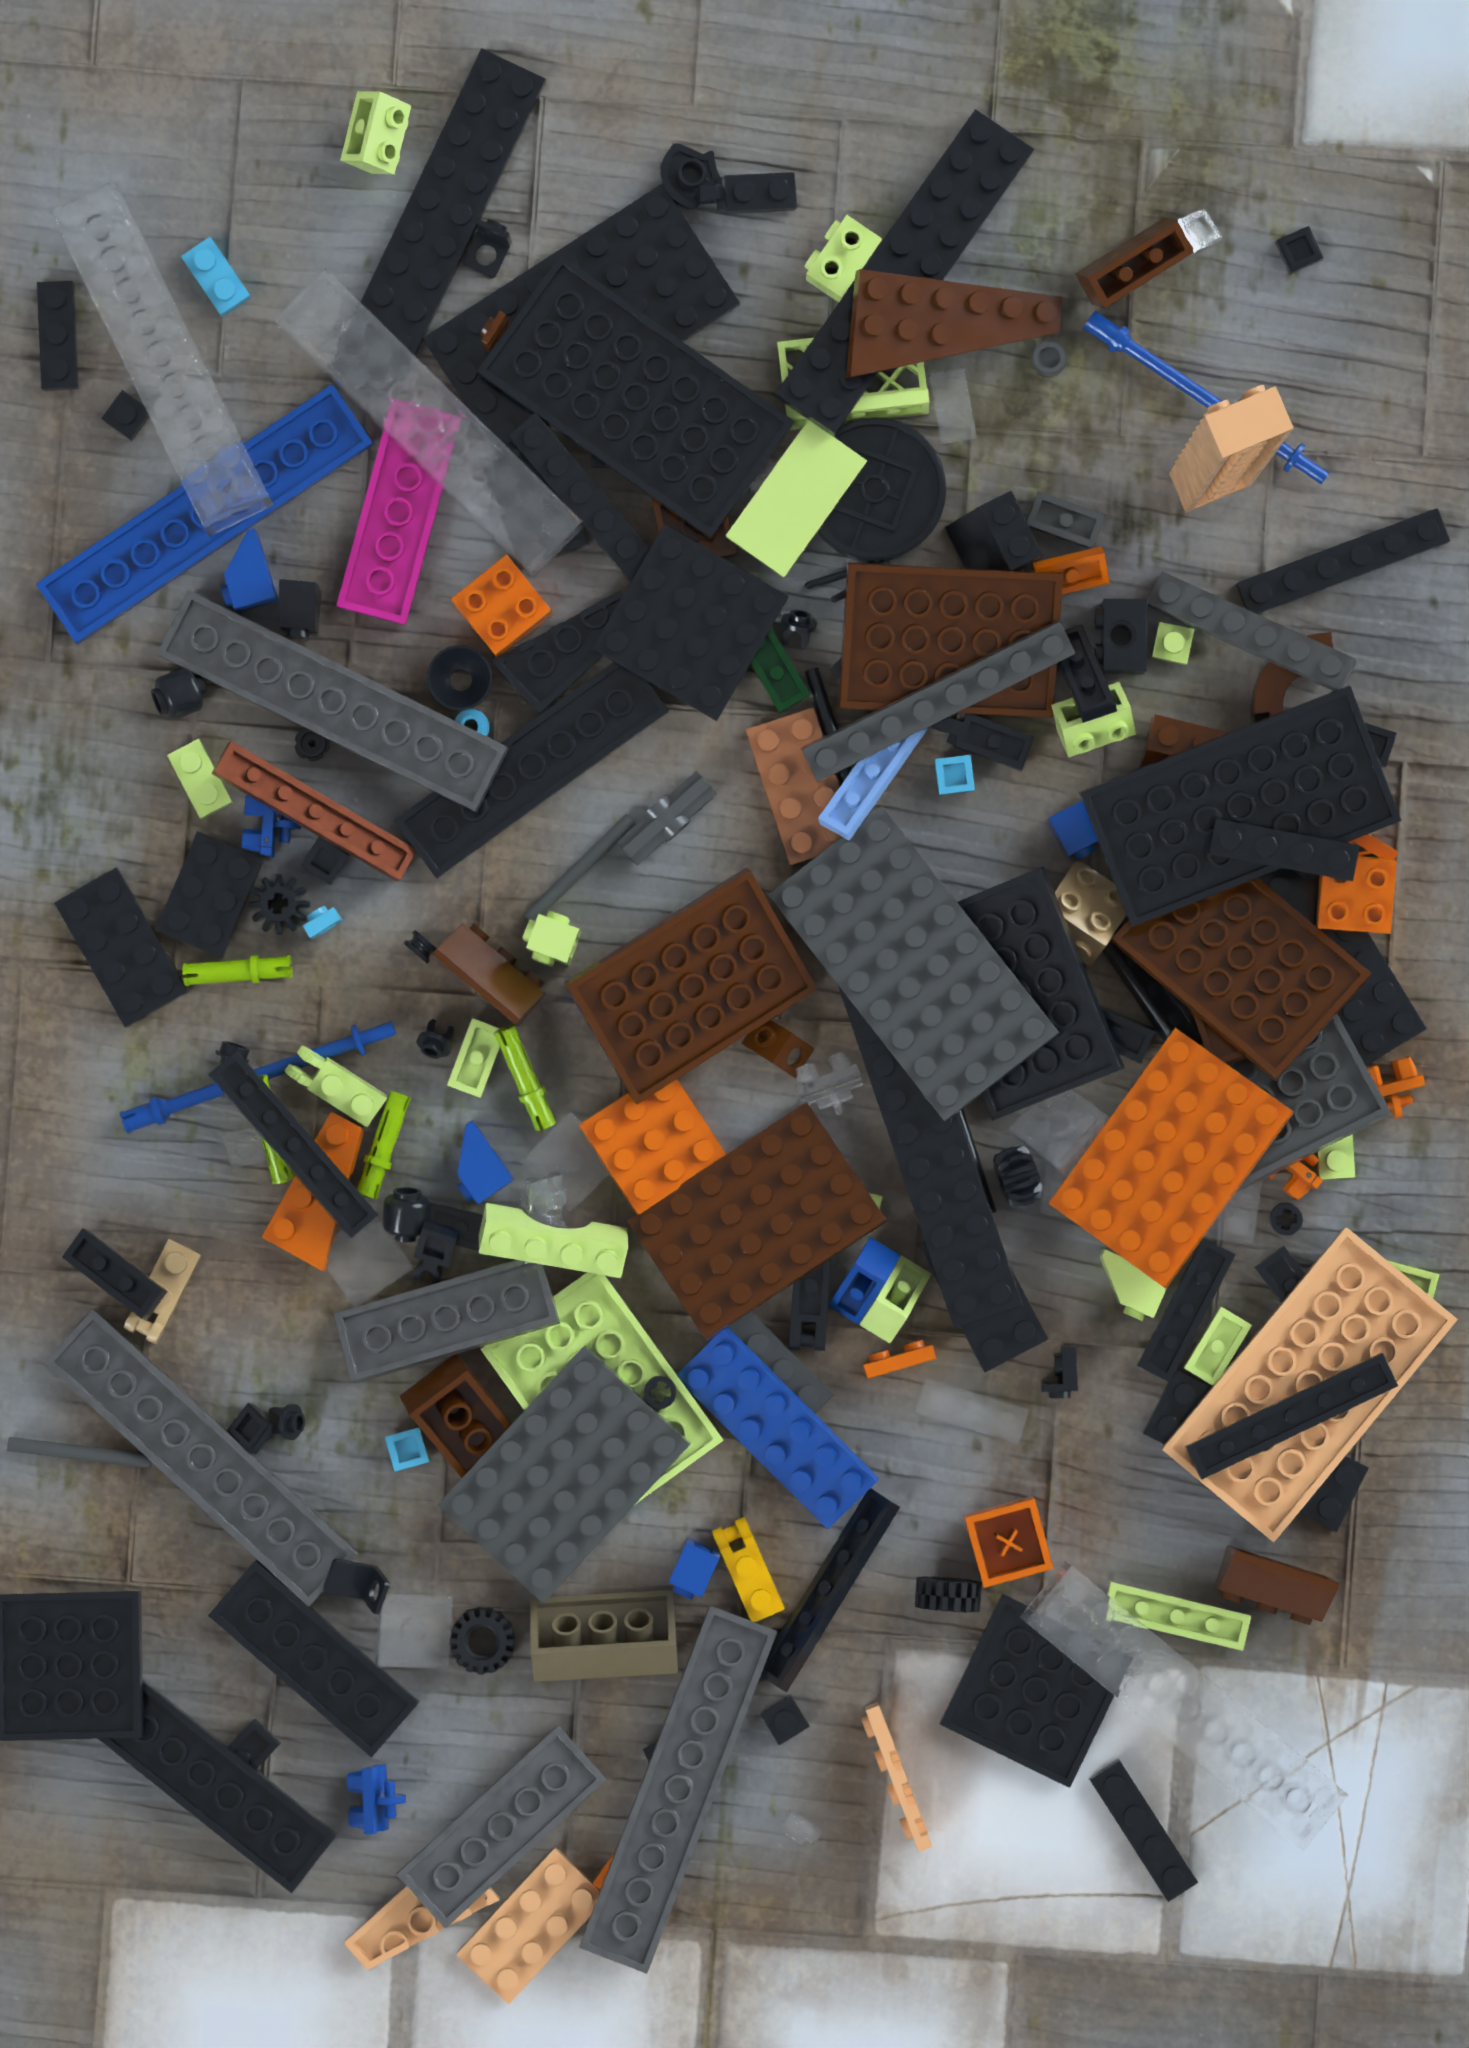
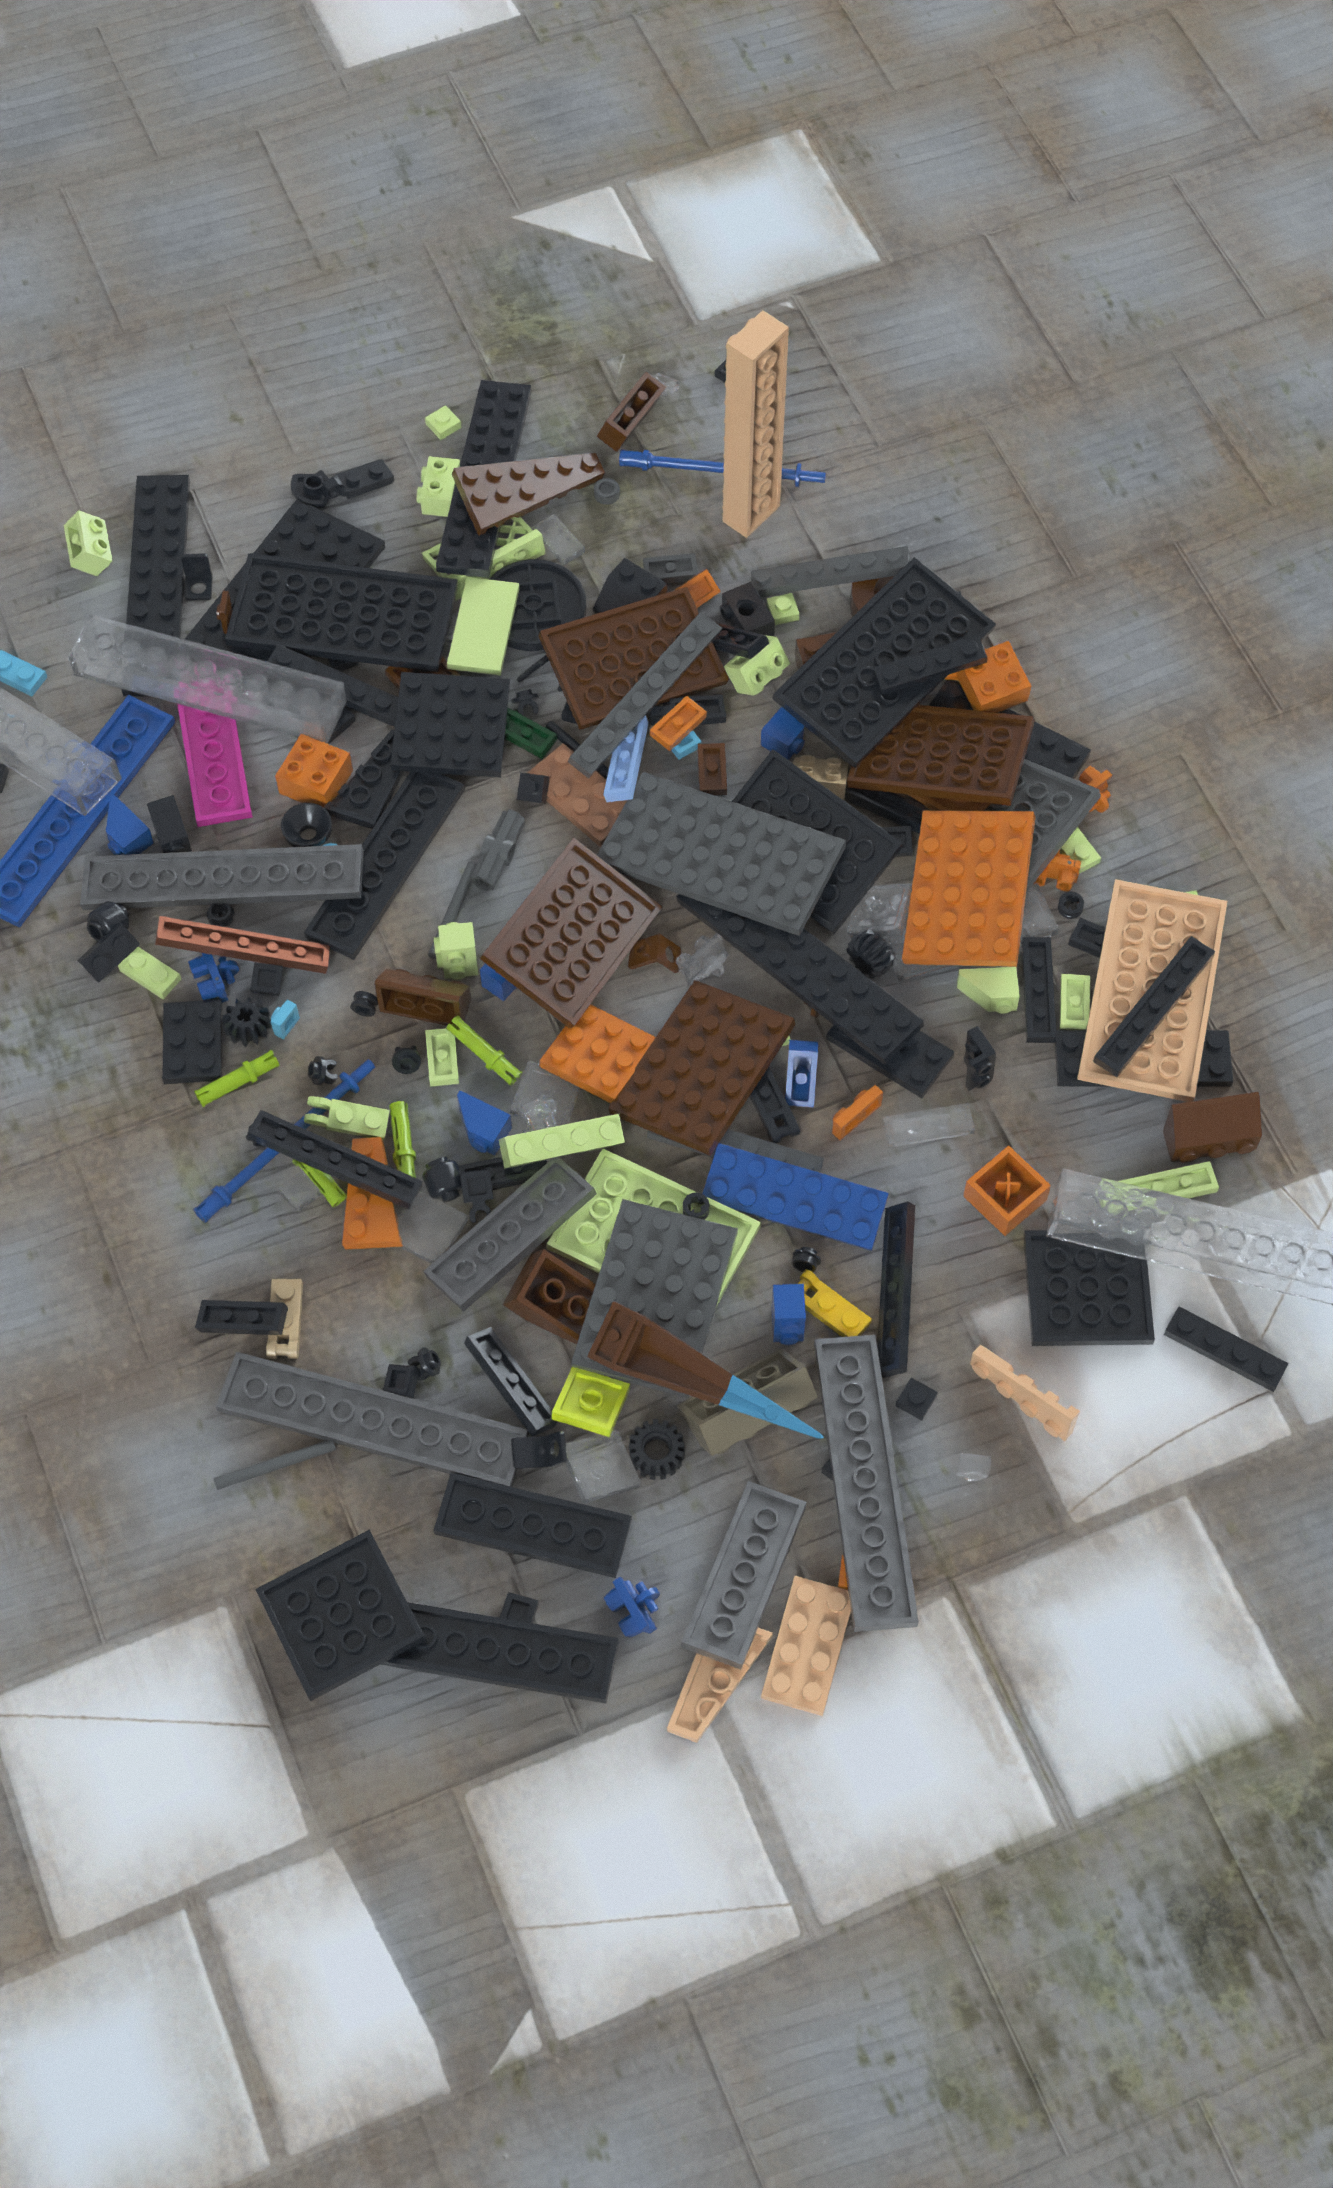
camera: 25 degrees left, 25 degrees down
black plate [54,867,189,1028] -> none
medium azure plate [385,1427,430,1472] -> none
yellowish green slope [860,1255,931,1343] -> none
black tyre [915,1576,982,1613] -> none
black plate [1236,508,1450,614] -> none
none -> black plate [77,922,140,983]
none -> black plate [308,1056,338,1085]
none -> yellowish green plate [425,405,461,440]
none -> black plate [464,1327,558,1436]
none -> black plate [517,772,550,804]
none -> neon yellow plate [551,1367,630,1437]
none -> reddish brown plate [587,1301,824,1439]
none -> orange plate [650,696,707,751]
none -> reddish brown plate [697,743,727,796]
none -> black plate [793,1247,821,1272]

